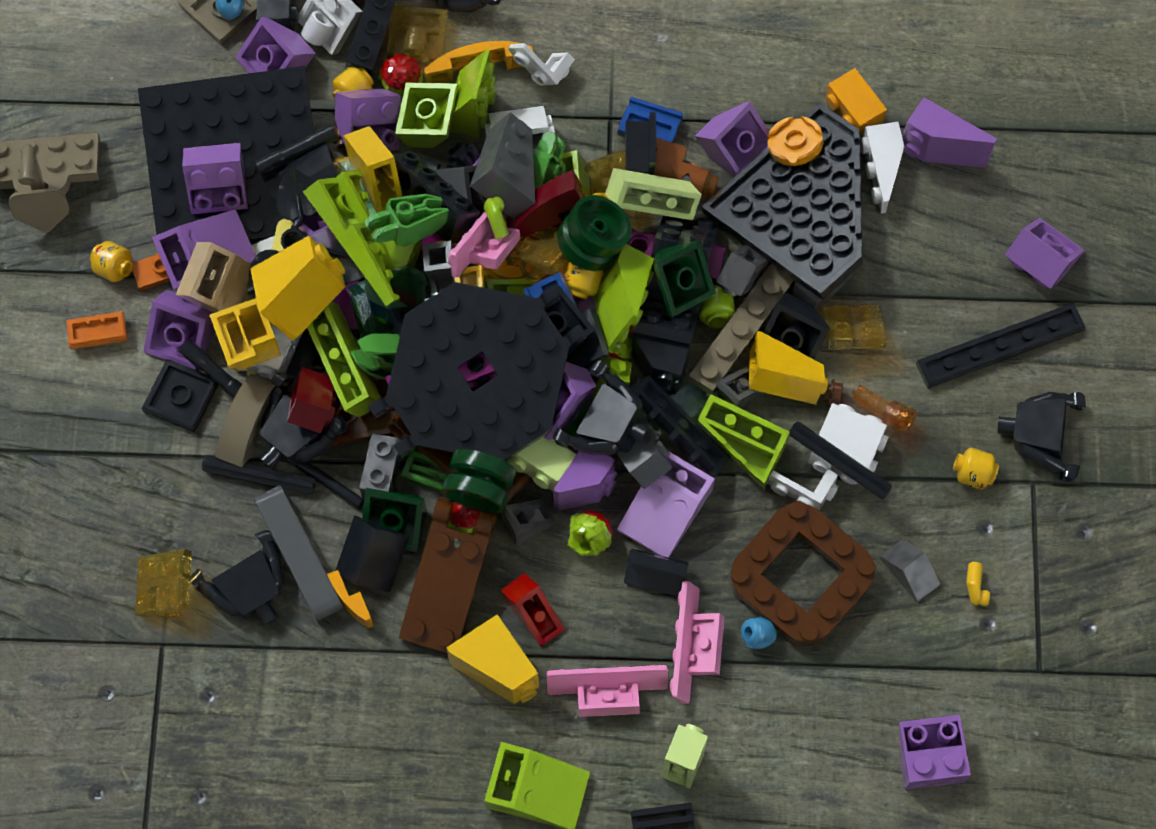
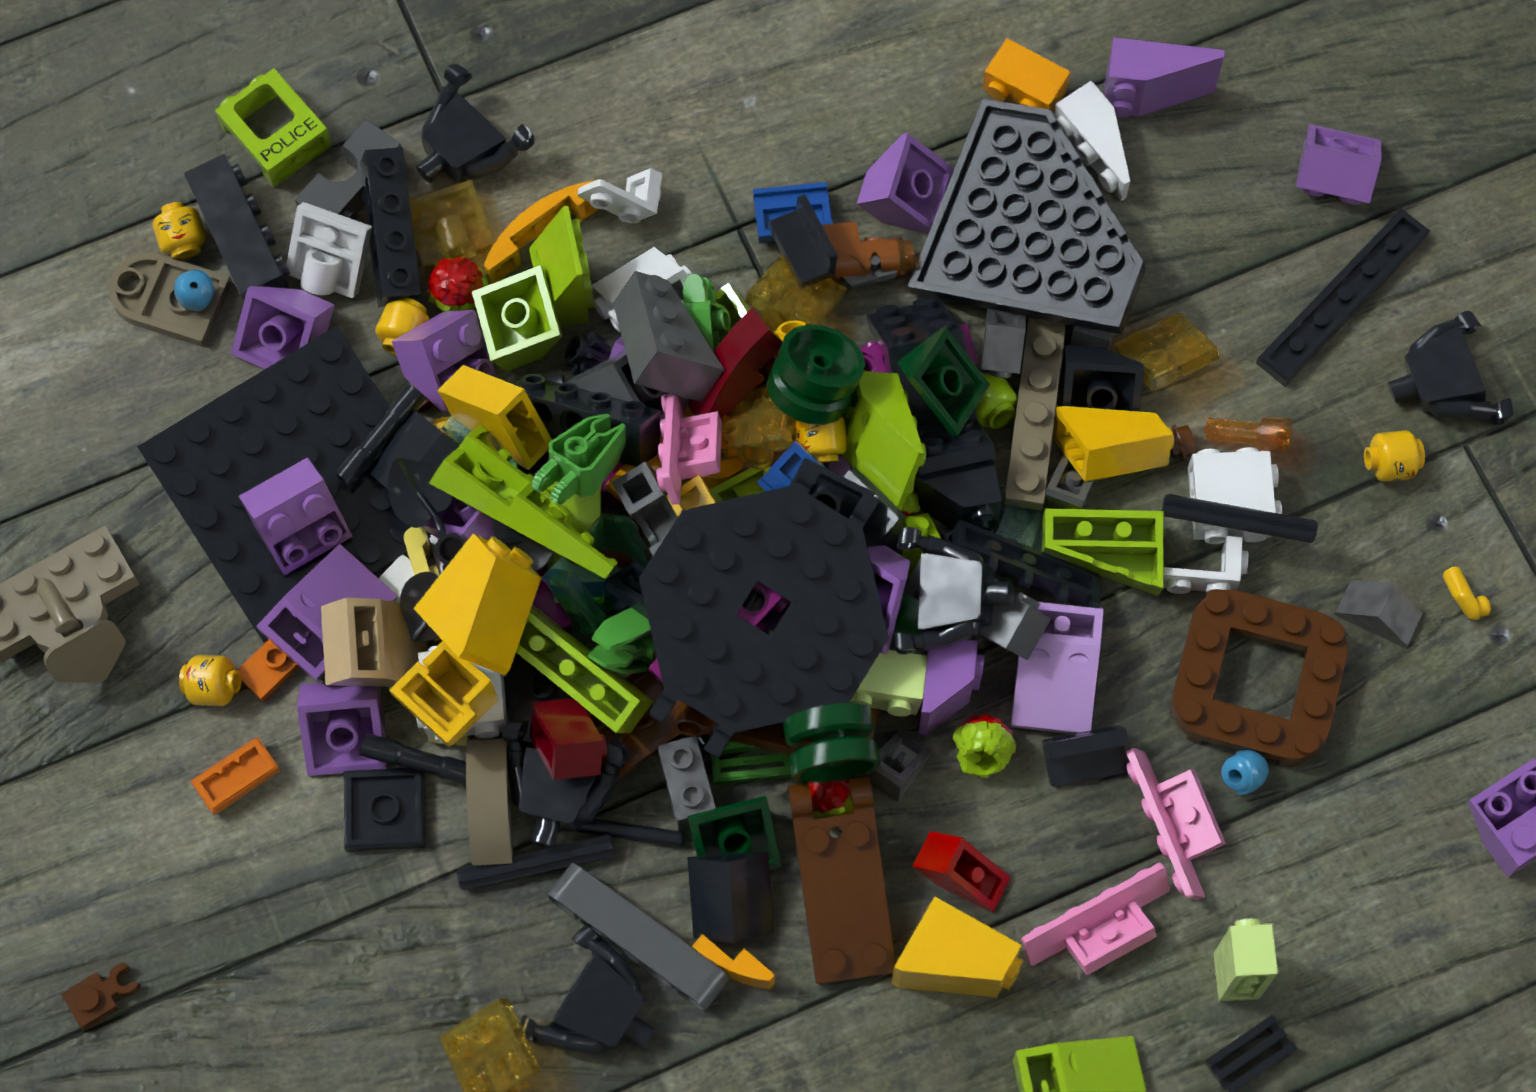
camera: 25 degrees left, 0 degrees up
lime arm [484,196,509,239] -> none
yellowish green brick [605,168,702,220] -> none
light orange tile [767,116,824,166] -> none

